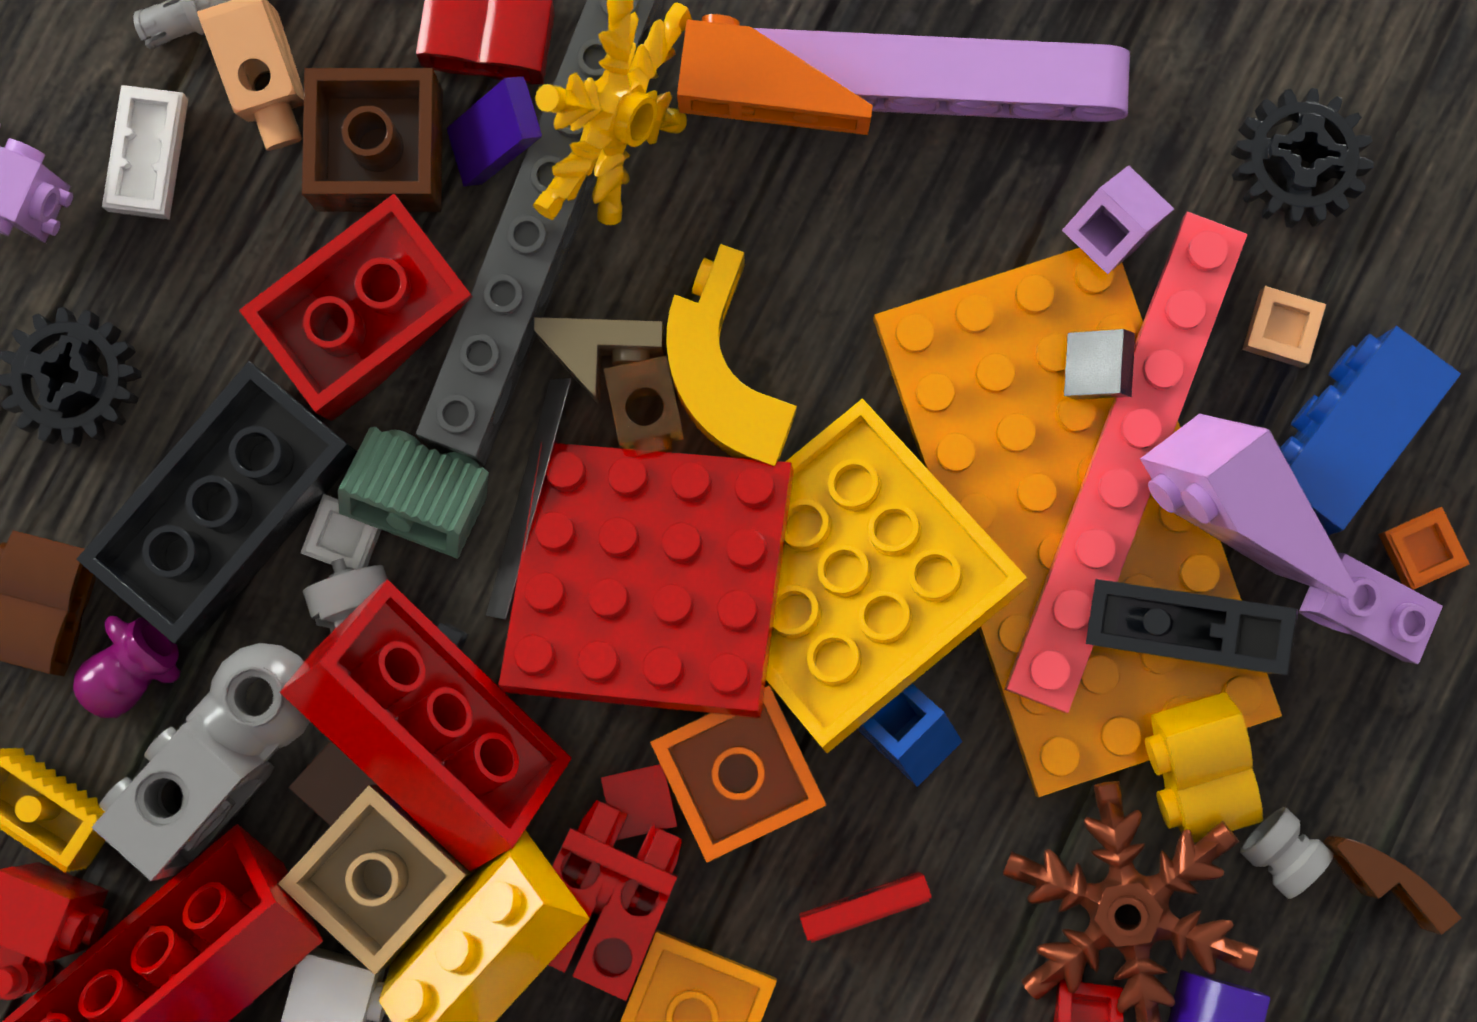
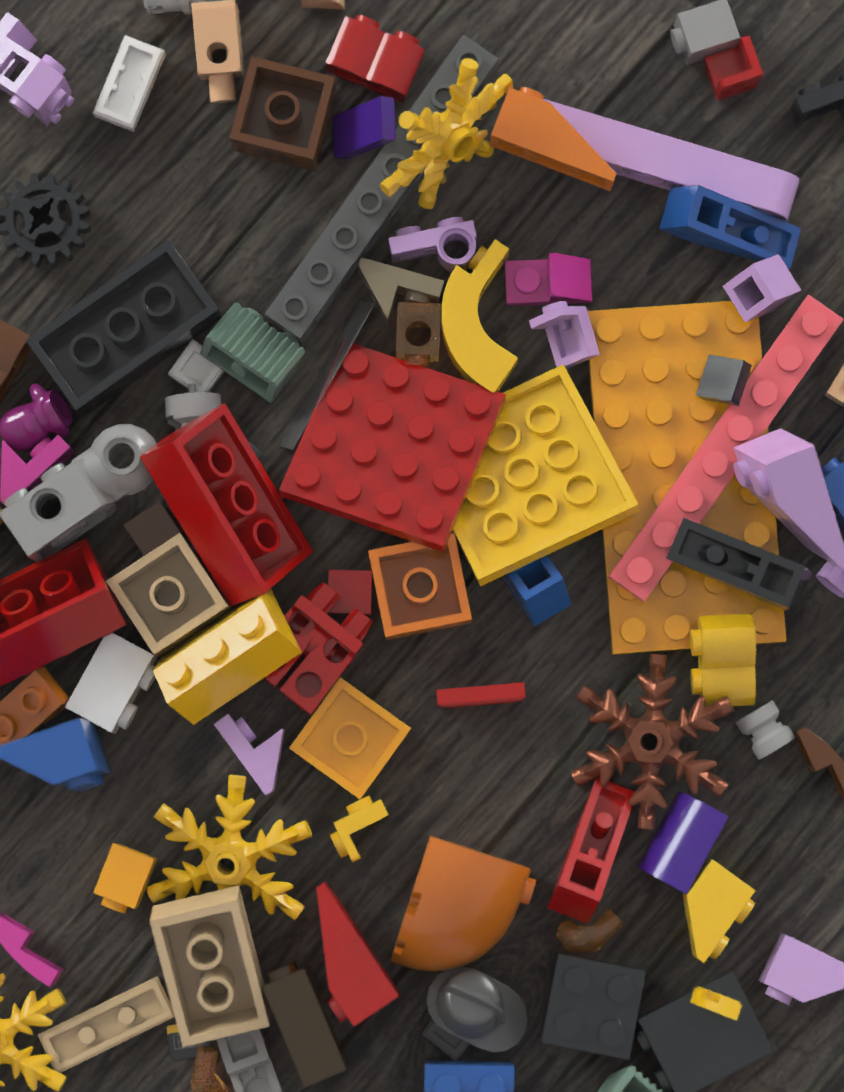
camera: 10 degrees right, 0 degrees up
red slope [239,194,473,422] -> none
none -> dark pink slope [0,435,75,505]
none -> lavender plate [388,217,477,272]
none -> dark pink slope [504,253,592,306]
none -> lavender bracket [529,301,600,369]
none -> blue slope [659,185,801,269]

